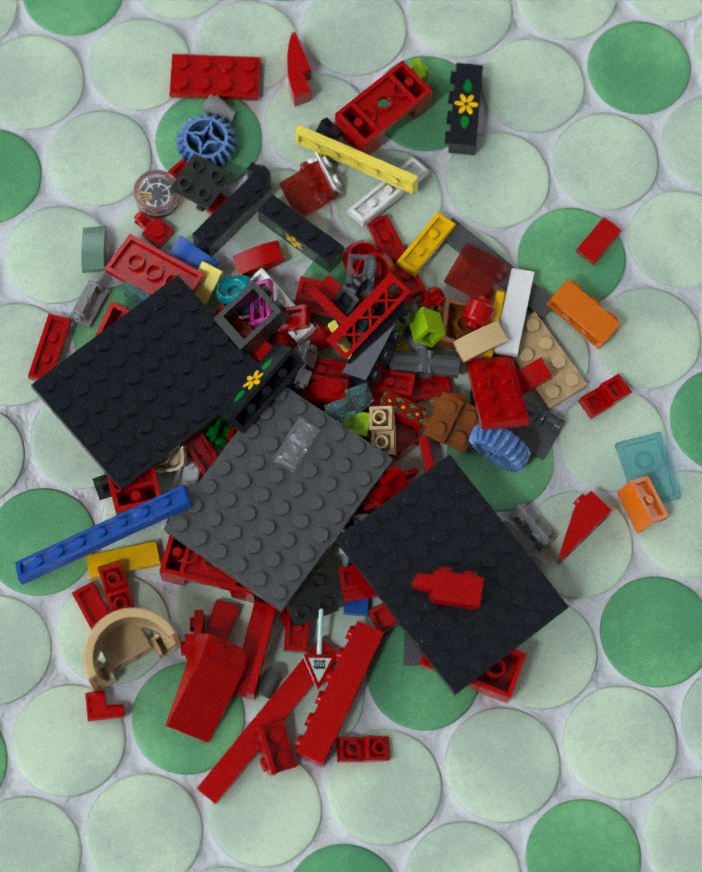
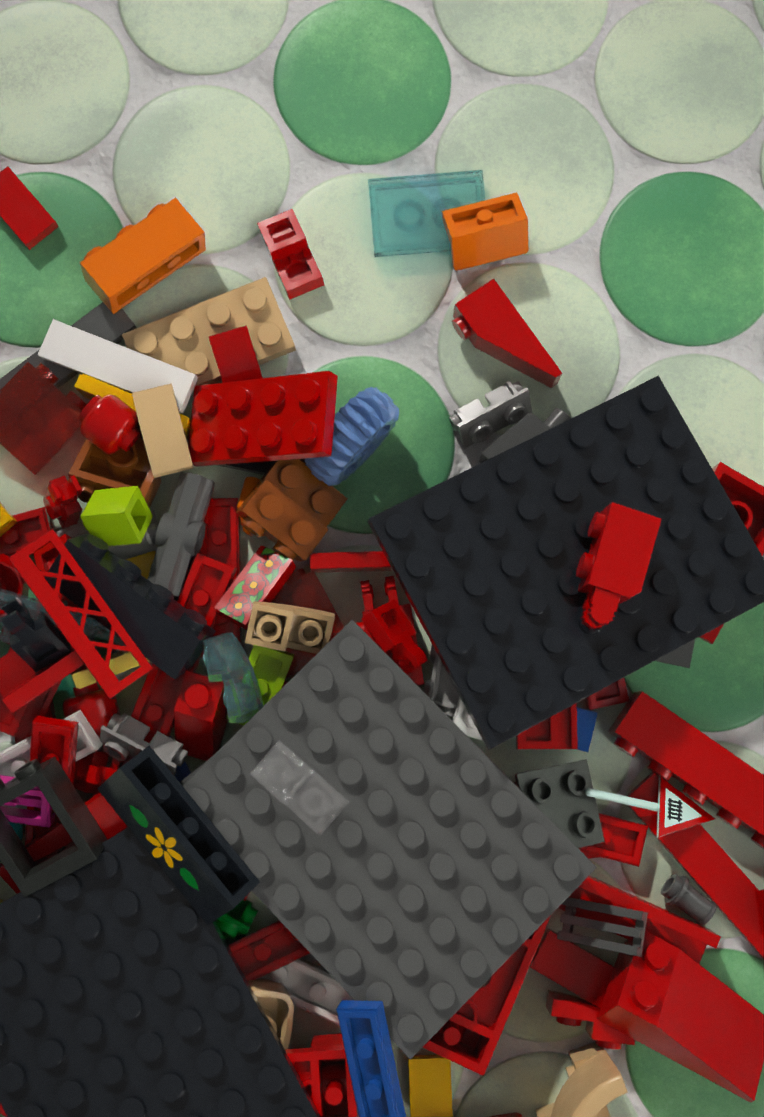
camera: 75 degrees left, 10 degrees up
dark grey hinge [507,399,565,460] -> none
none -> dark grey tile [557,897,648,957]

